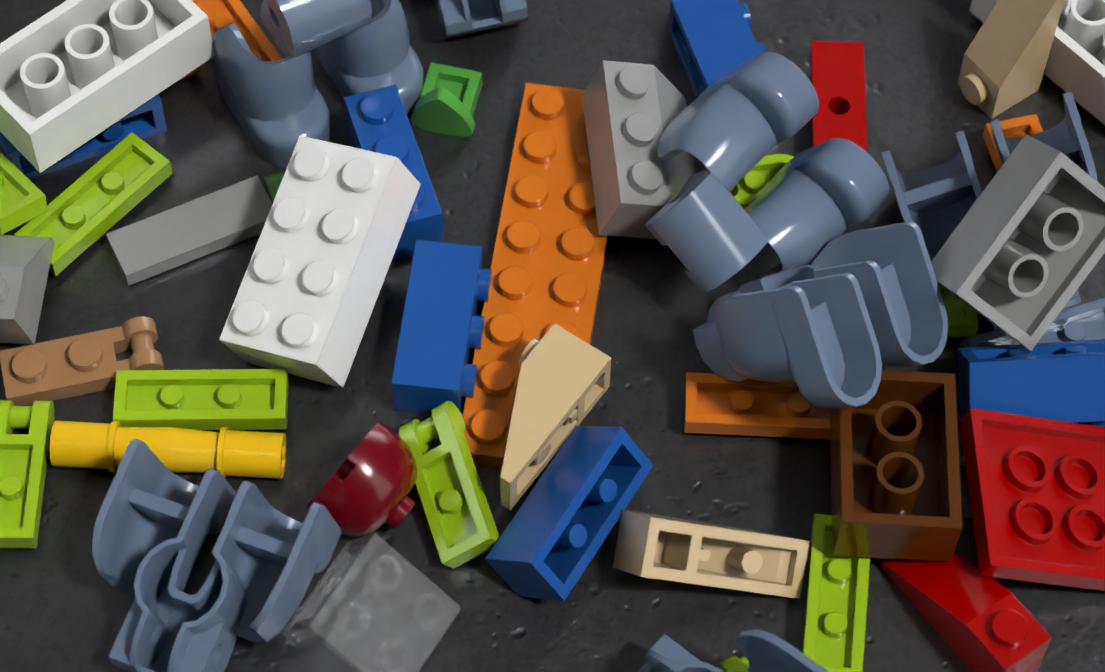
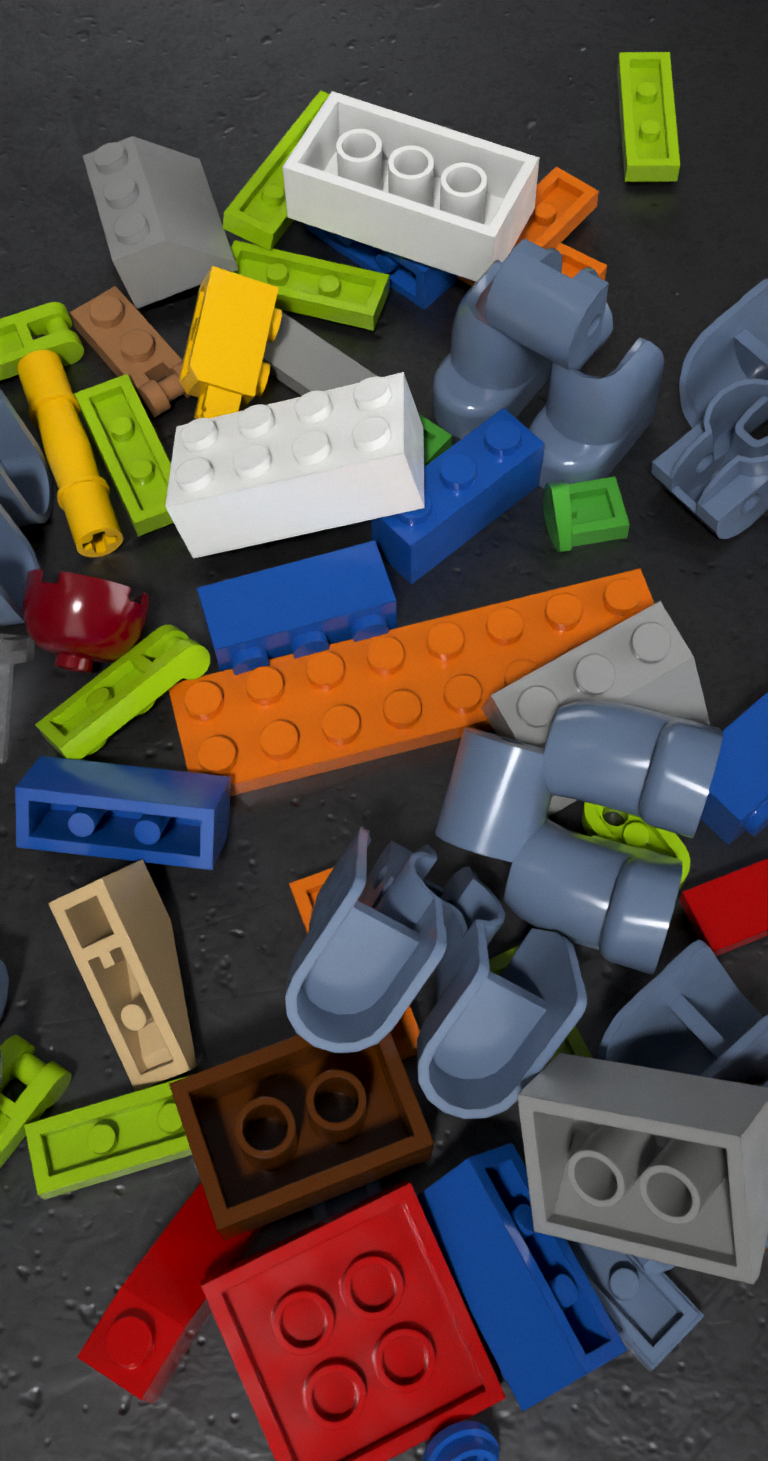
camera: 70 degrees right, 5 degrees up
tan slope [500,323,611,510] -> none
none -> yellow hinge [179,266,282,419]

